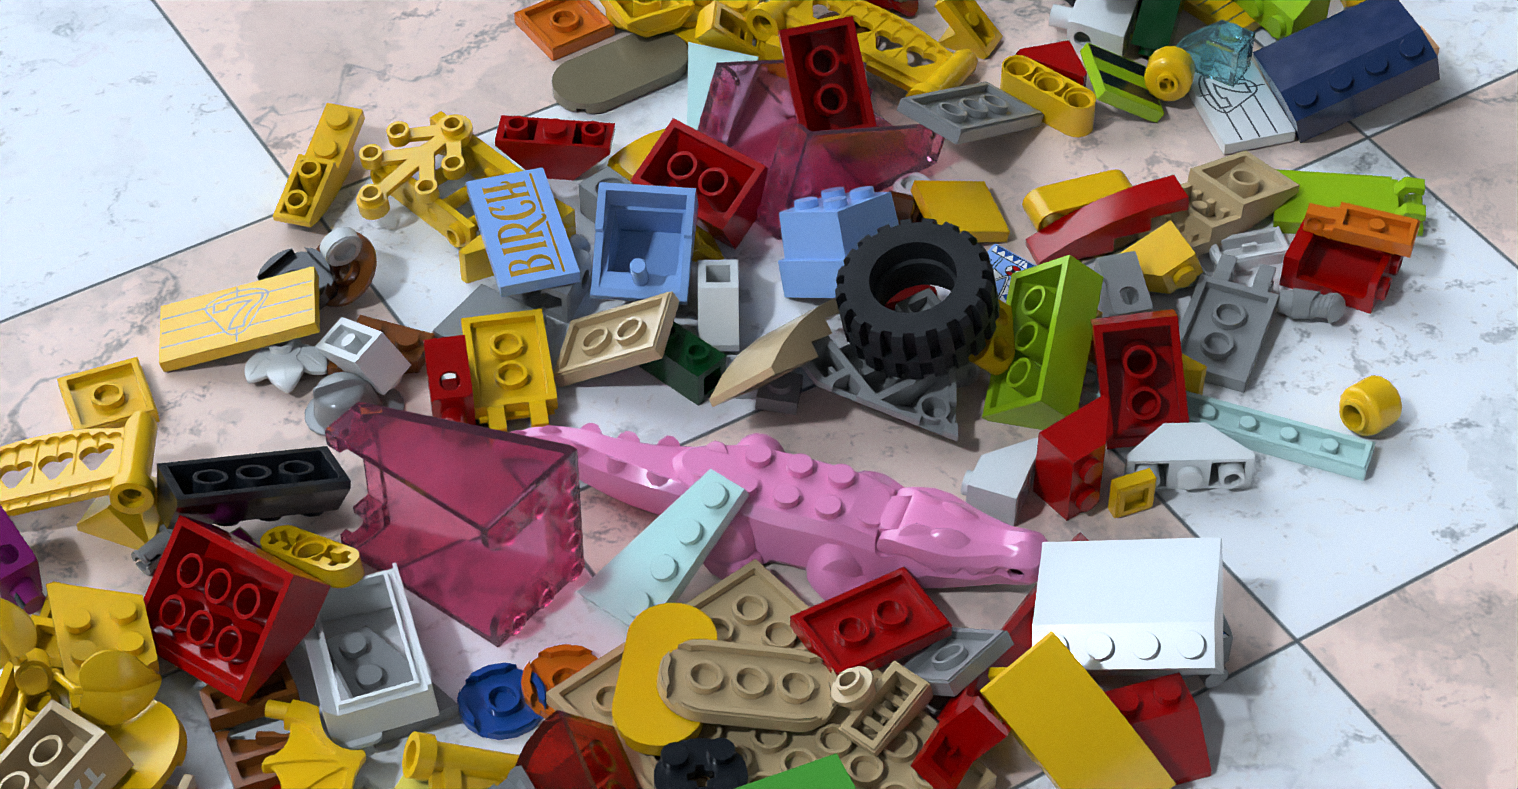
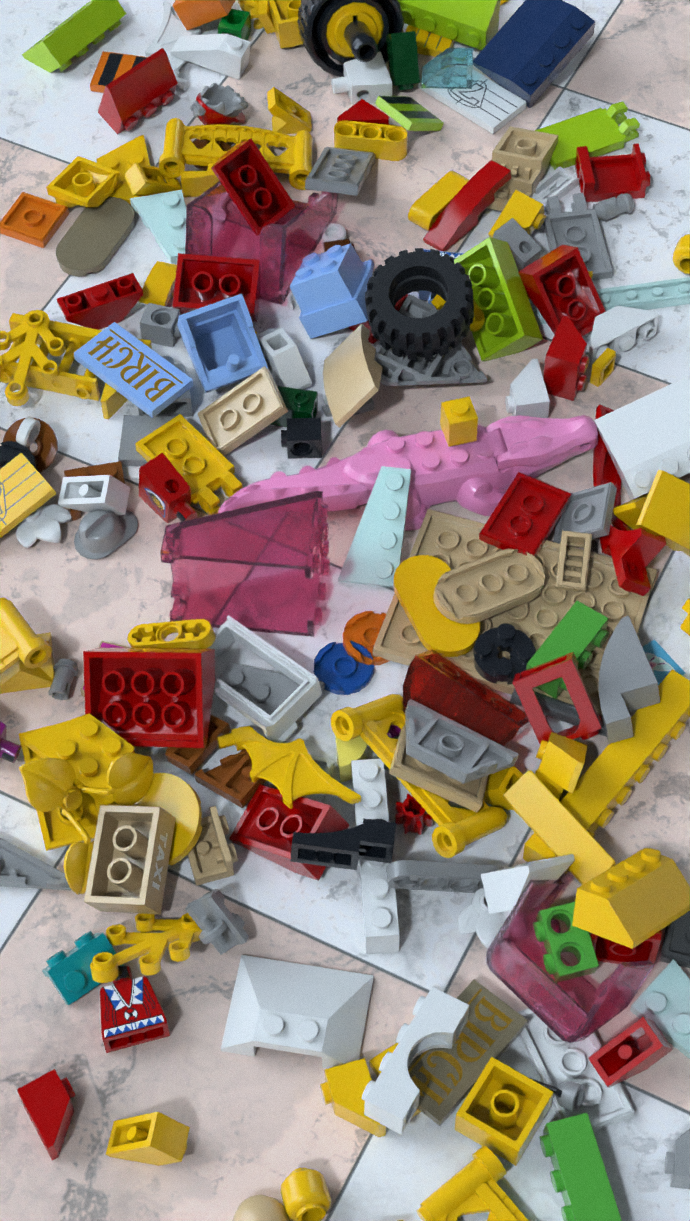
camera: 30 degrees left, 10 degrees up
black slope [157,446,351,529] -> none
tan plate [831,666,876,711] -> none
yellow tile [911,180,1010,242] -> none
yellow head [1144,46,1195,101] -> none
orange hinge [1303,202,1420,258] -> none
none -> black brick [281,417,322,459]
none -> yellow brick [440,396,478,447]

